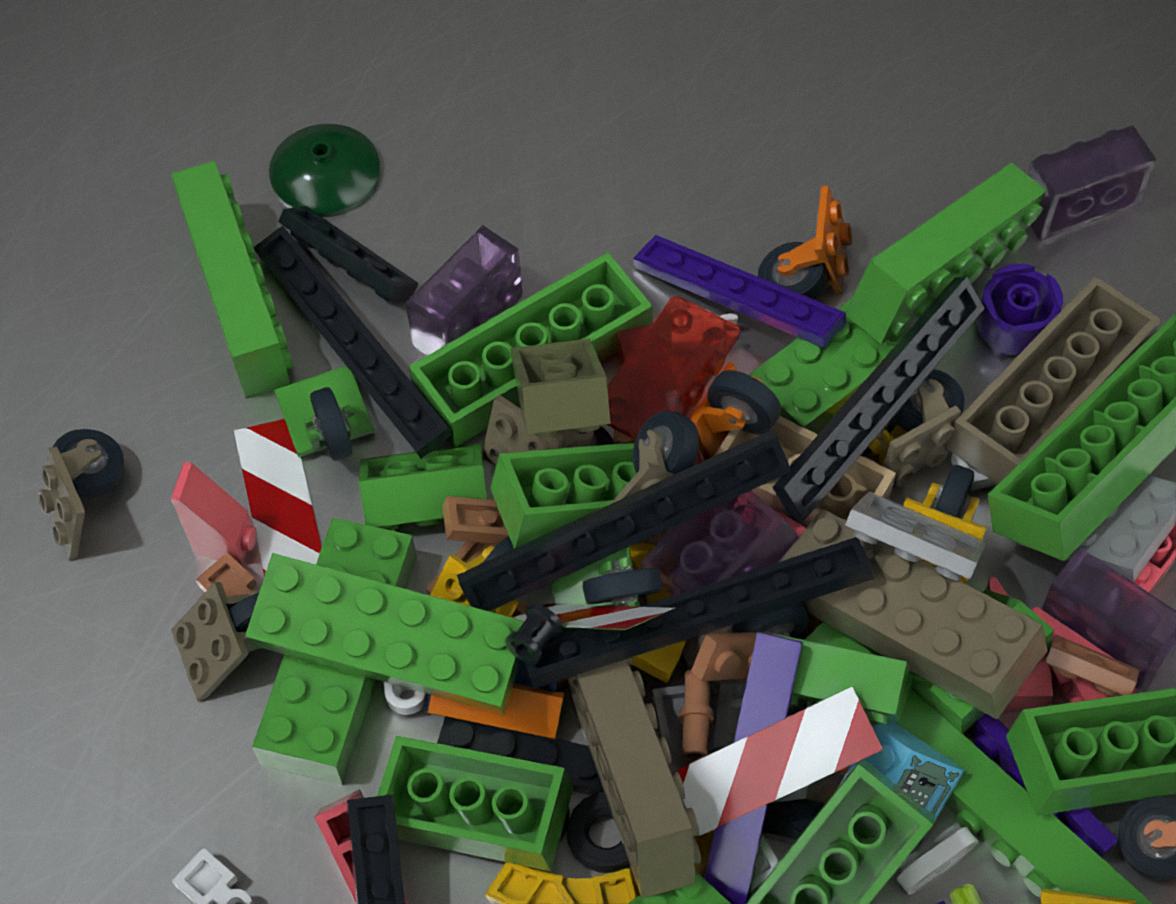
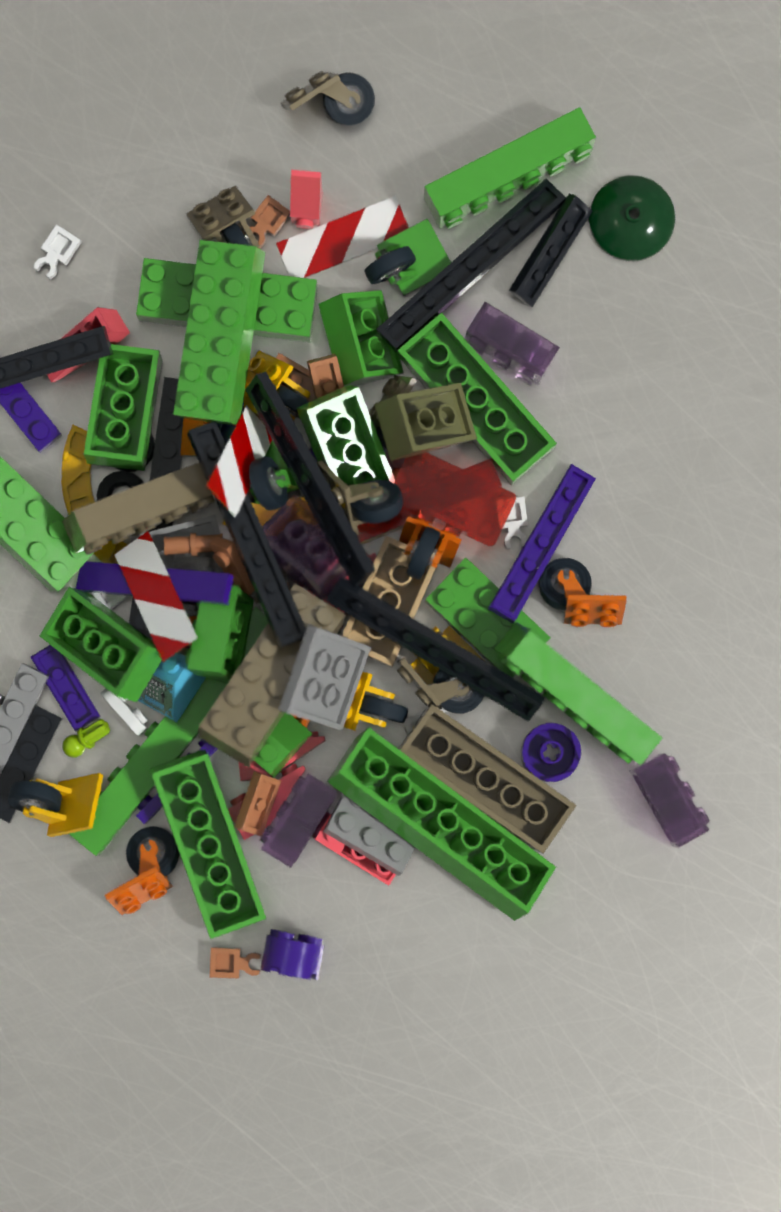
camera: 80 degrees right, 25 degrees up
black bush [505,604,563,665] -> none

